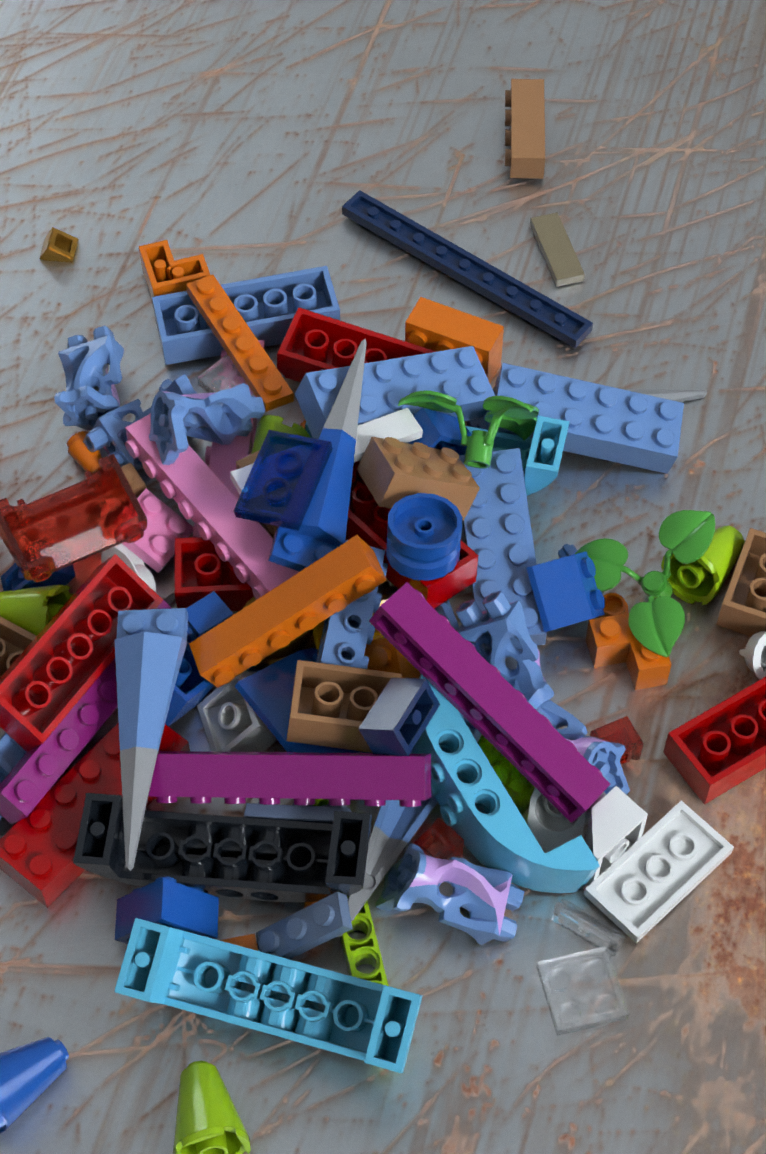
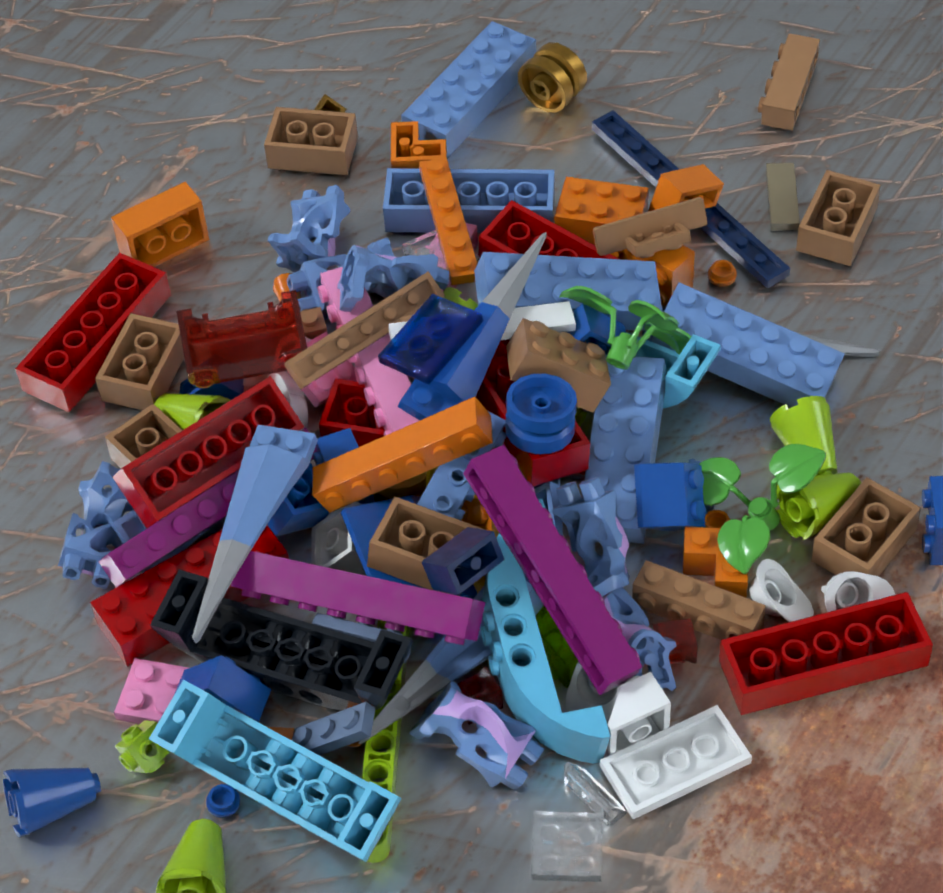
camera: 20 degrees right, 5 degrees down
none -> bright pink plate [114,658,189,724]
none -> lime brick [115,720,170,774]
none -> blue plate [206,784,240,818]
none -> medium nougat brick [264,107,358,175]
none -> medium nougat plate [284,271,445,390]
none -> medium blue brick [401,21,536,159]
none -> pearl gold wheel [518,42,587,113]
none -> orange brick [554,177,649,246]
none -> medium nougat bracket [593,197,707,258]
none -> medium nougat brick [632,560,766,640]
none -> orange brick [648,164,724,212]
none -> orange plate [708,260,737,287]
none -> white piece [747,559,814,622]
none -> lime cone [769,396,837,476]
none -> medium nougat brick [796,170,881,266]

